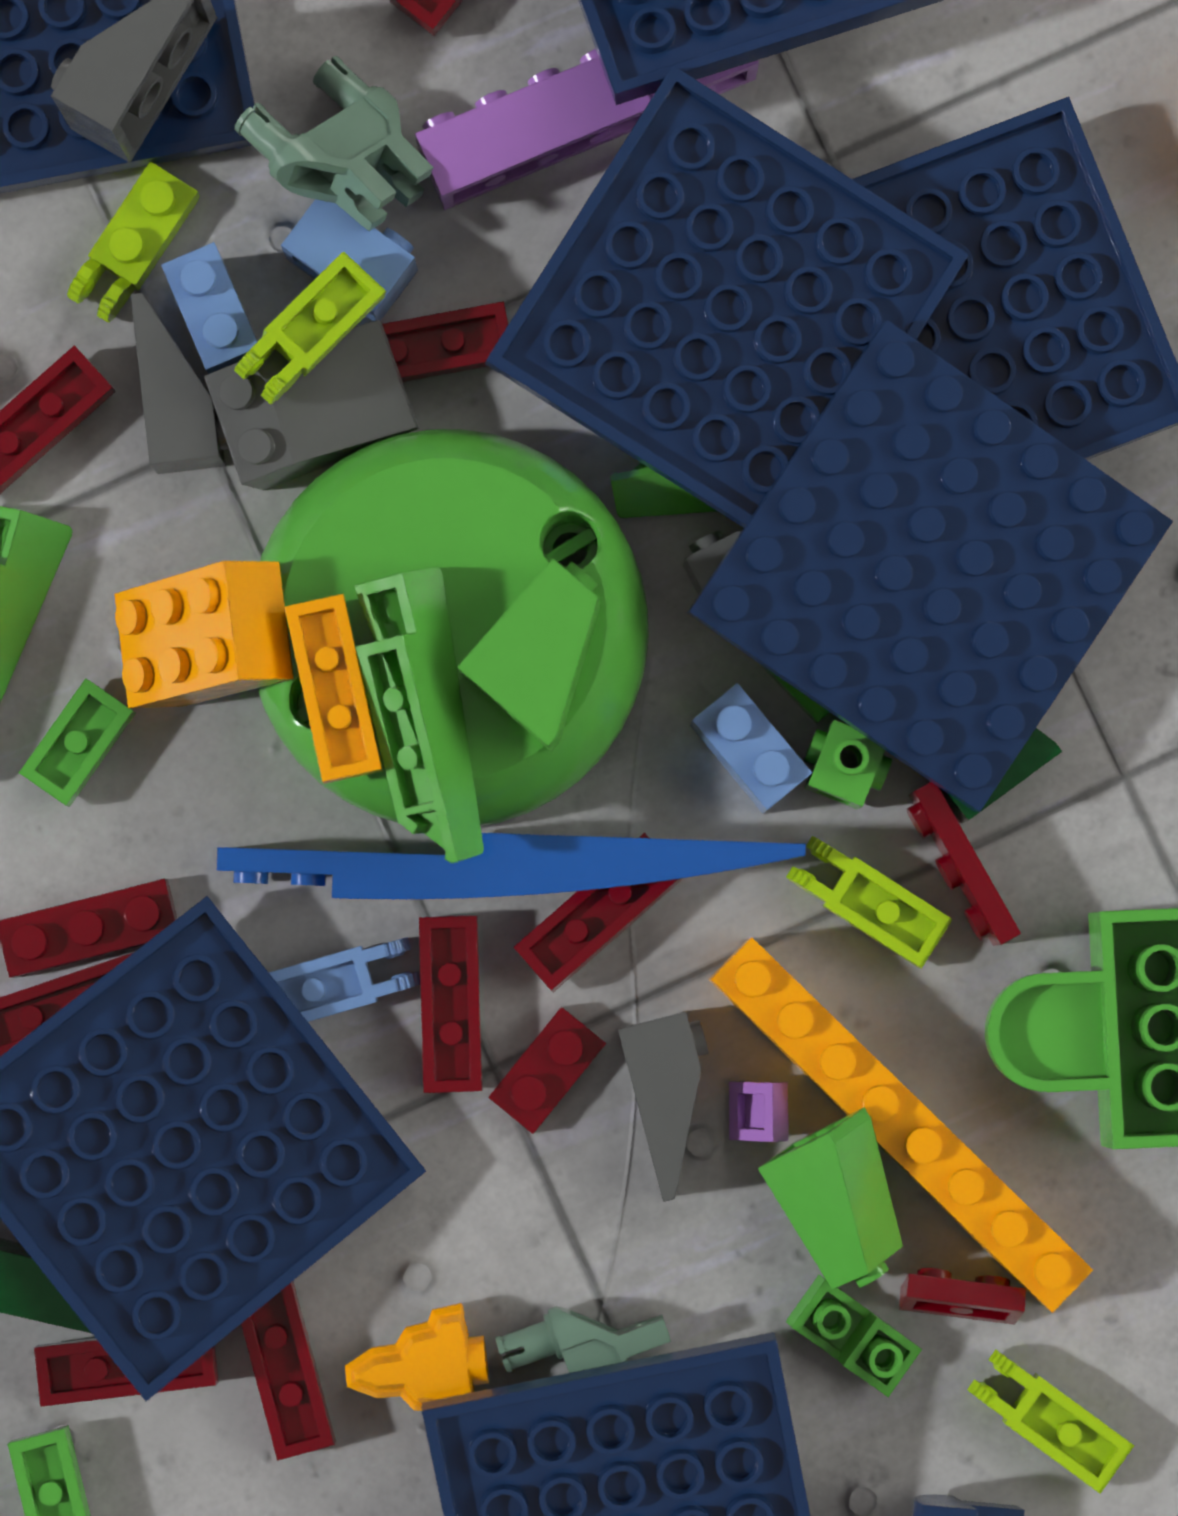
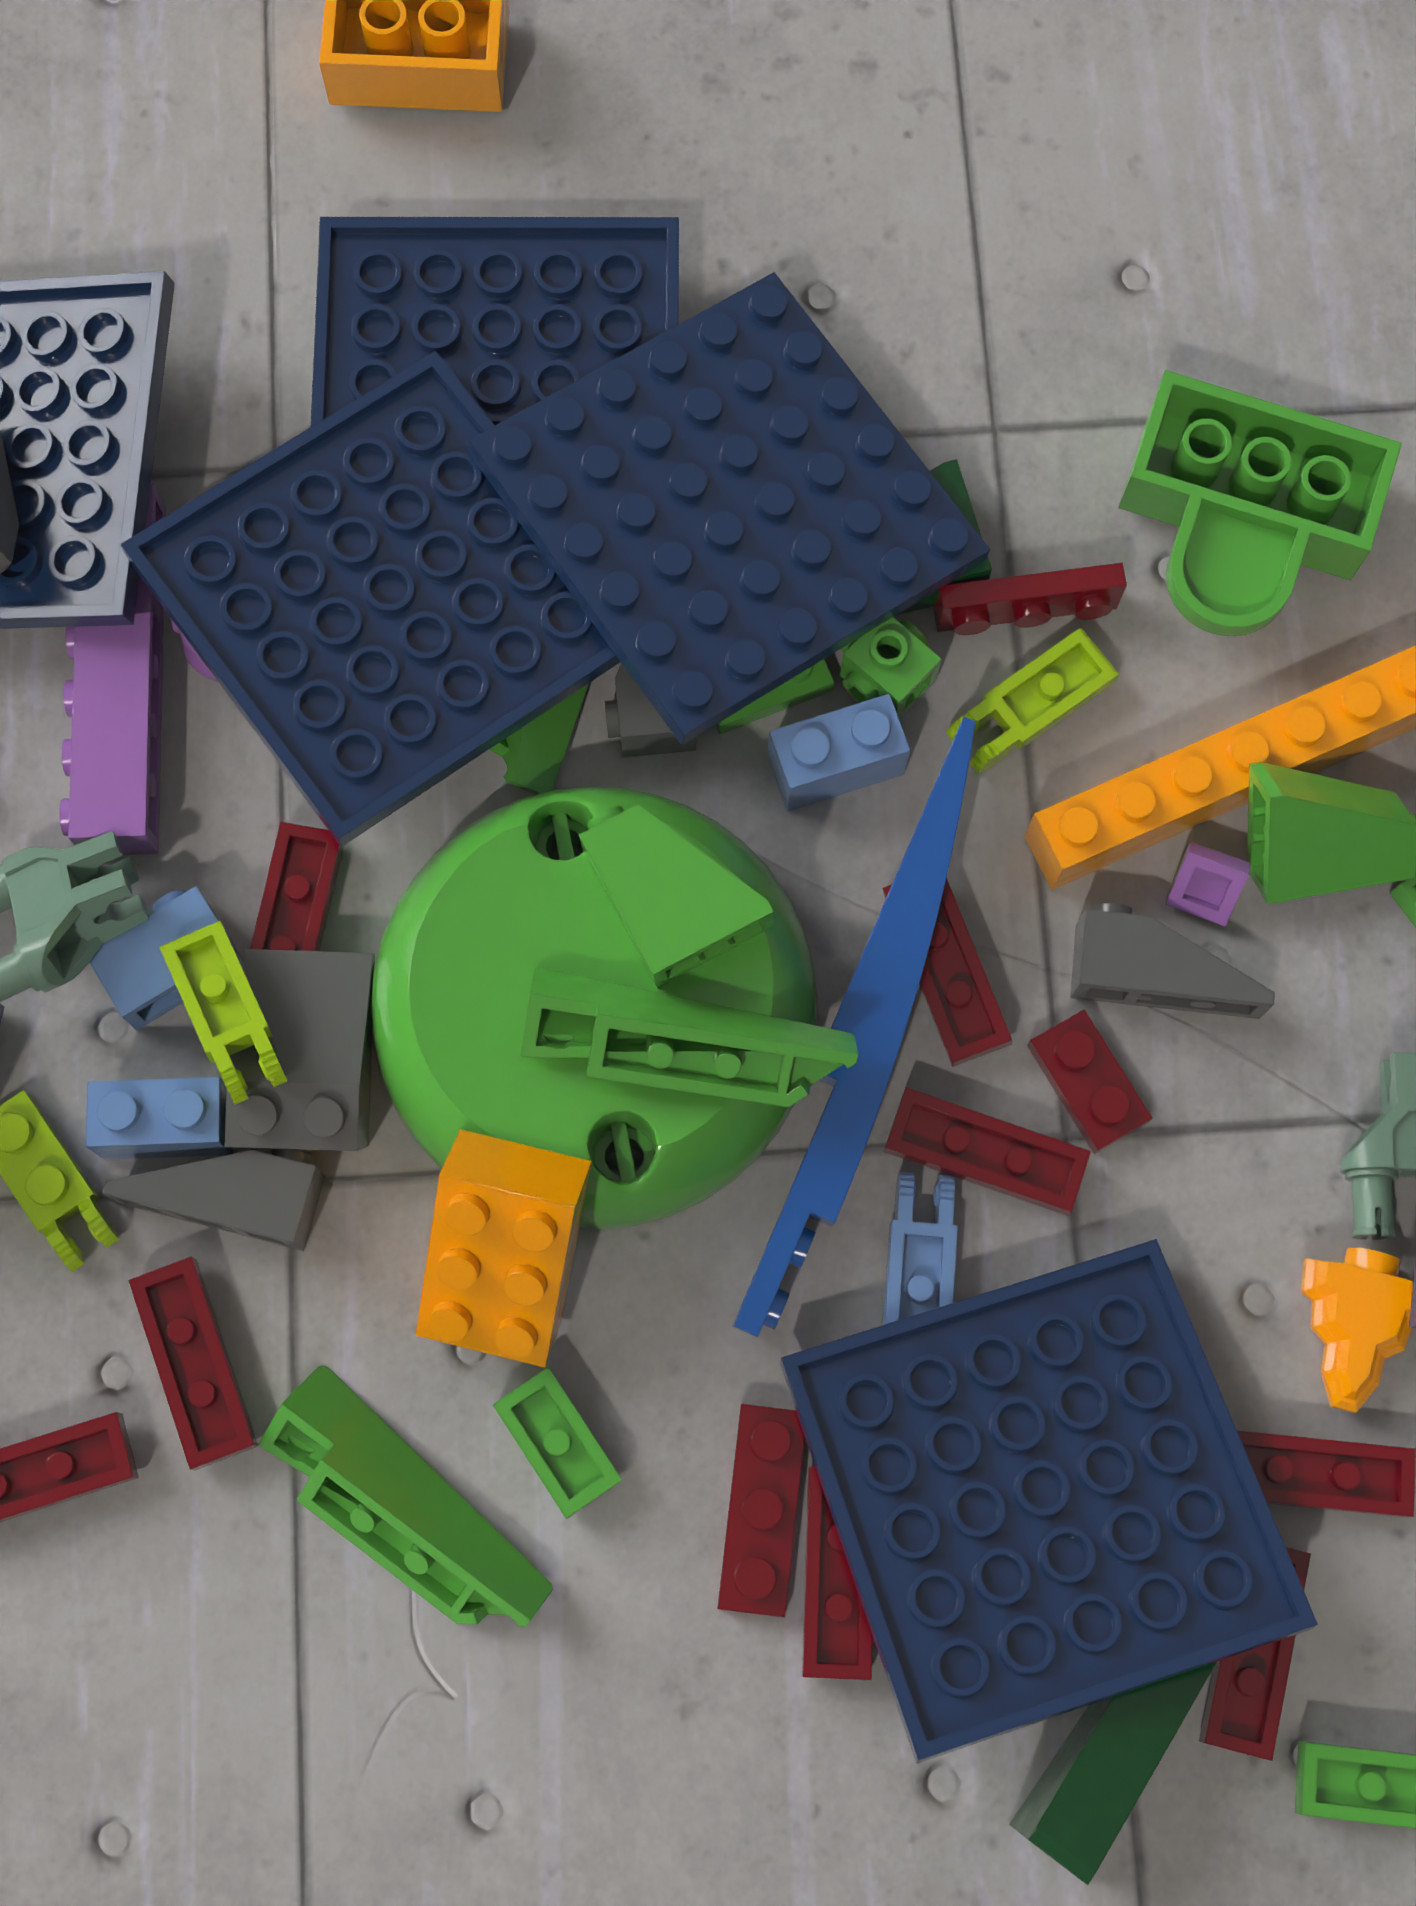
camera: 70 degrees left, 10 degrees down
light orange plate [285,594,383,784] -> none

